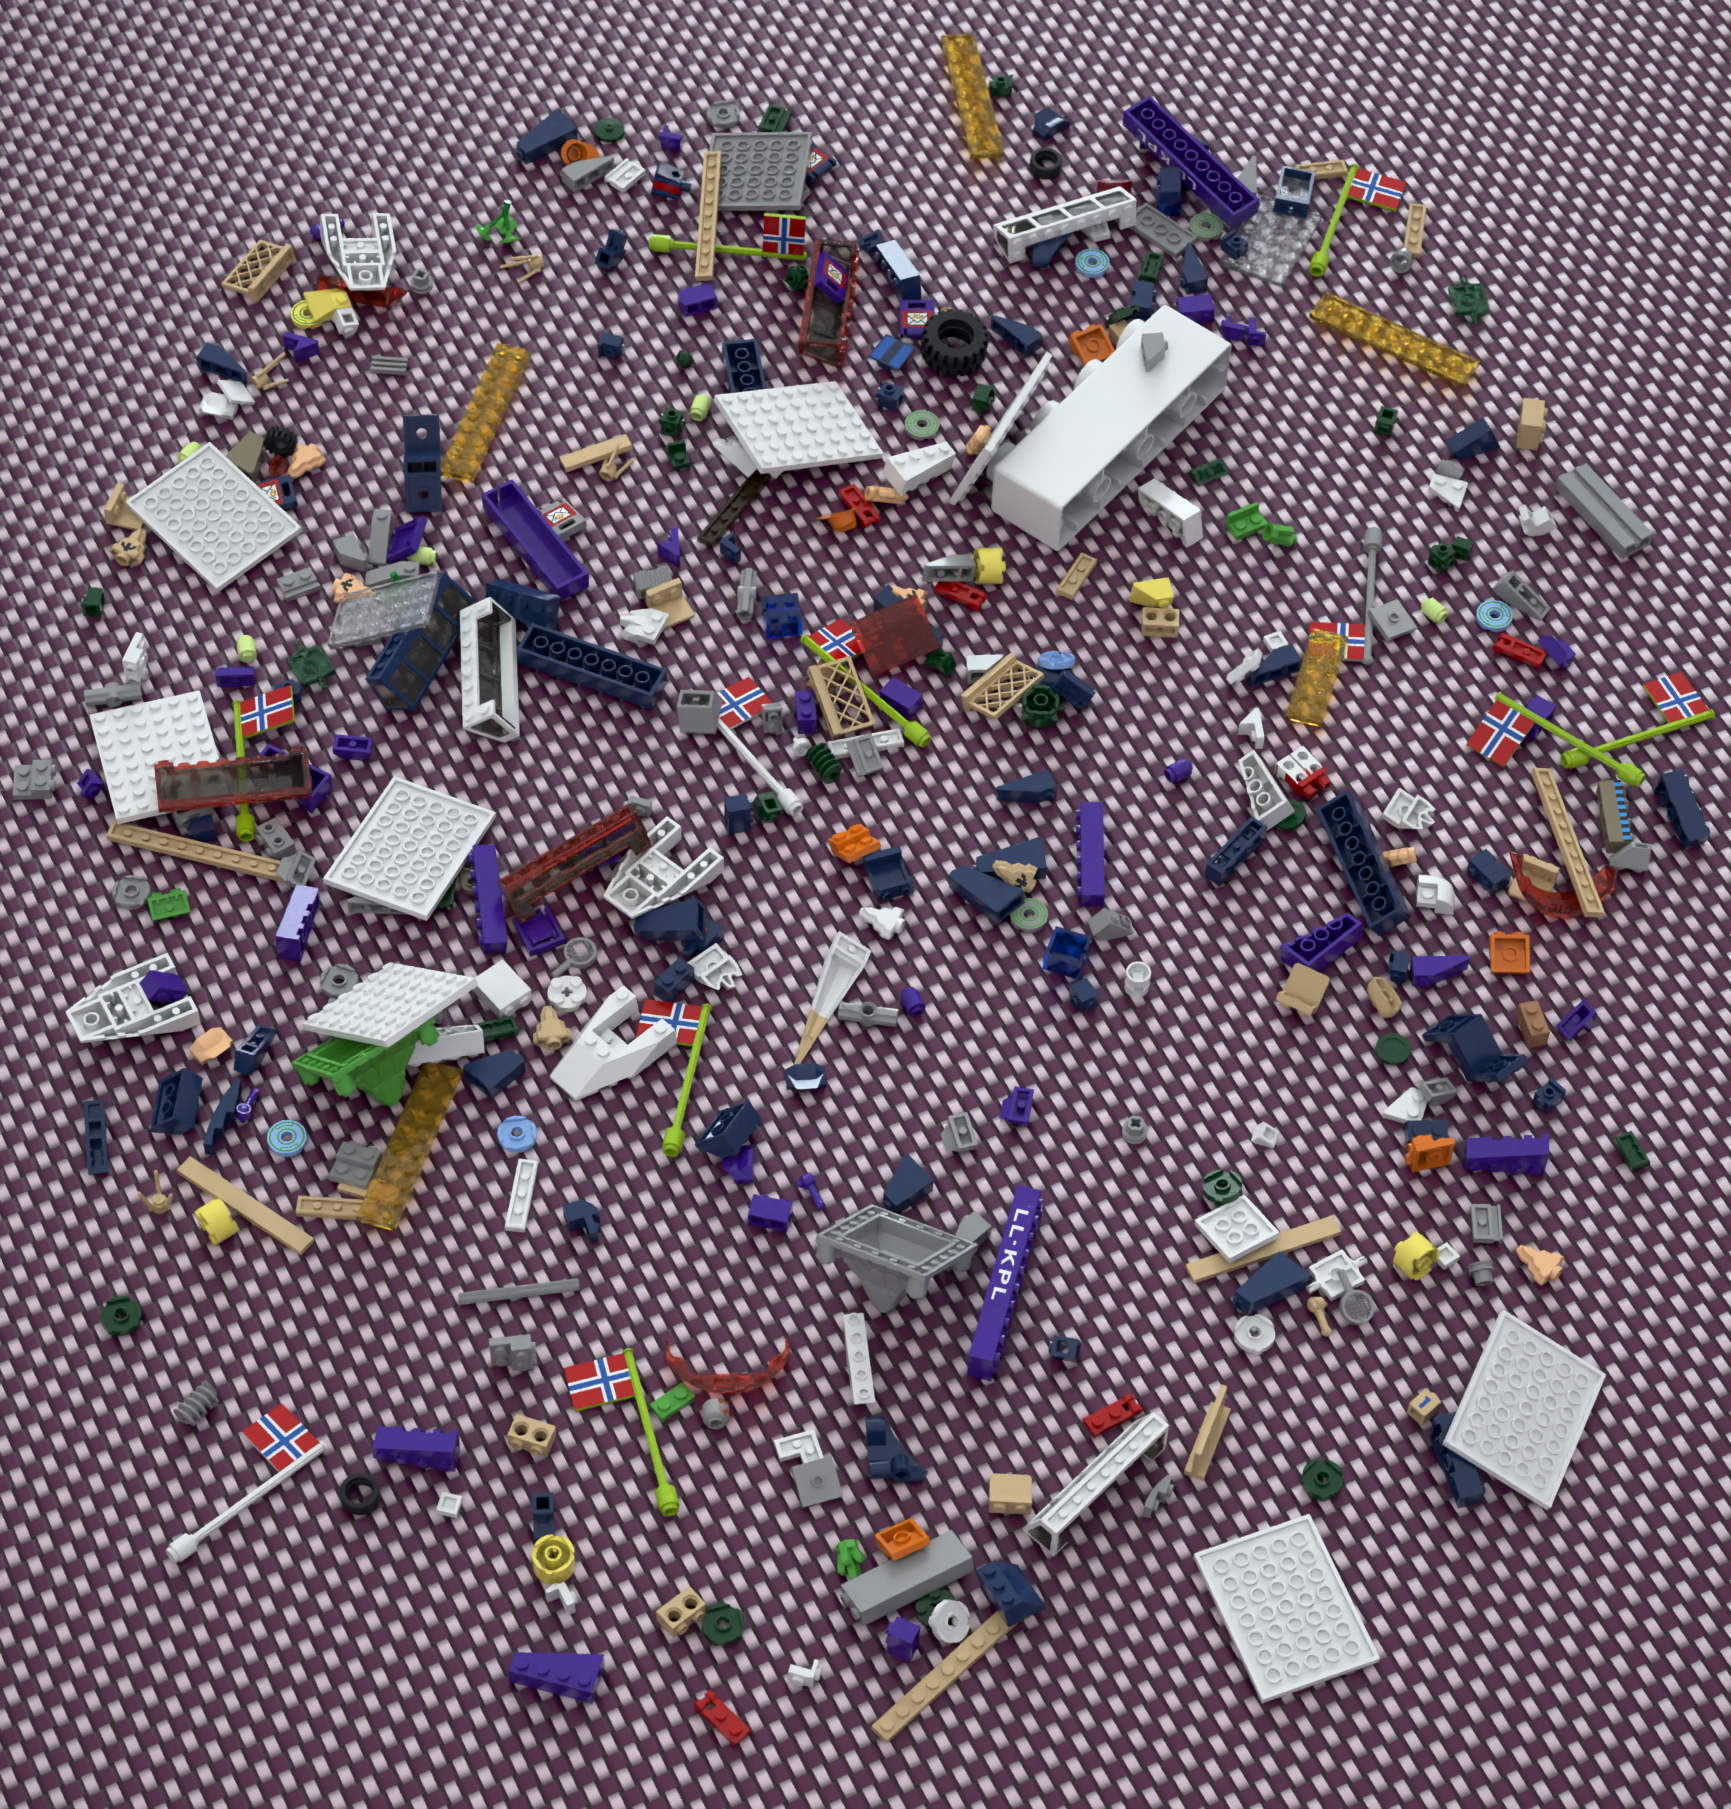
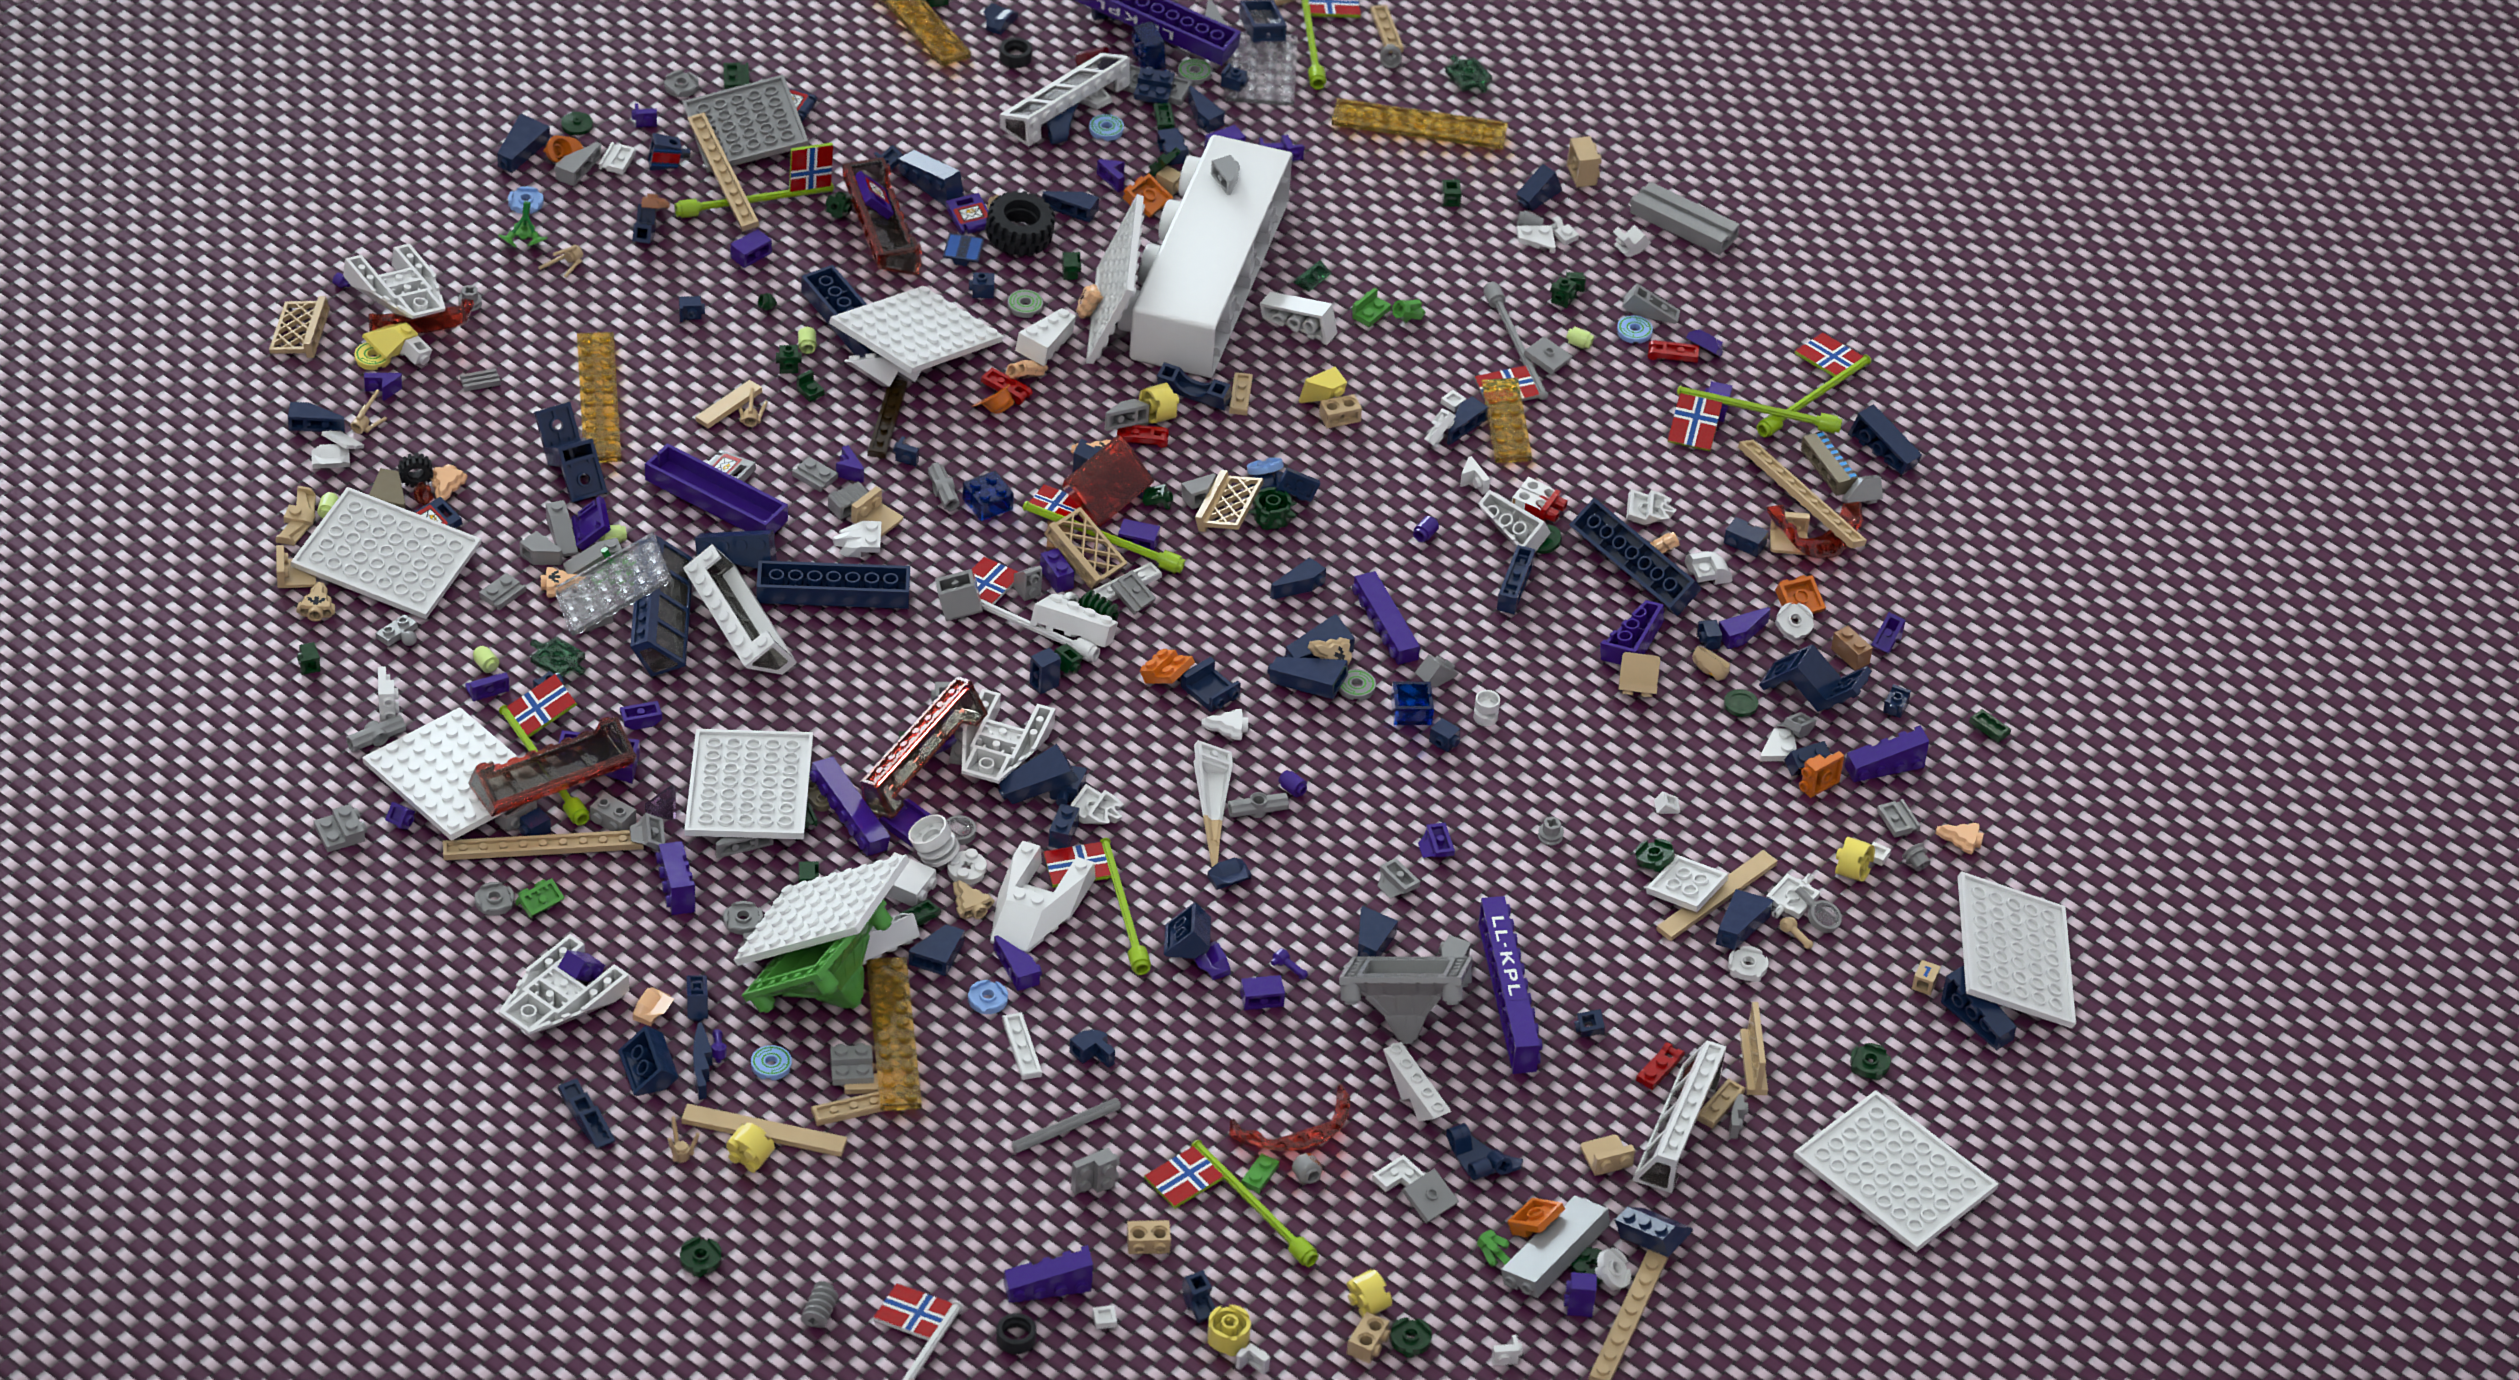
camera: 25 degrees left, 10 degrees down
none -> tan plate [276,486,316,546]
none -> light grey plate [375,614,418,647]
none -> light blue tile [508,186,544,214]
none -> nougat plate [641,193,670,209]
none -> clear purple slope [645,784,676,819]
none -> light grey plate [792,456,838,492]
none -> dark green brick [799,861,819,883]
none -> white wheel [908,814,960,868]
none -> dark purple slope [994,935,1042,991]
none -> white wedge [1030,594,1118,647]
none -> dark purple slope [1097,159,1125,192]
none -> dark blue plate [1134,66,1175,103]
none -> dark blue arch [1157,362,1232,411]
none -> light yellow brick [1347,1269,1392,1318]
none -> white plate [1551,216,1579,246]
none -> tan tile [1696,1078,1745,1129]
none -> white plate [1775,603,1814,641]

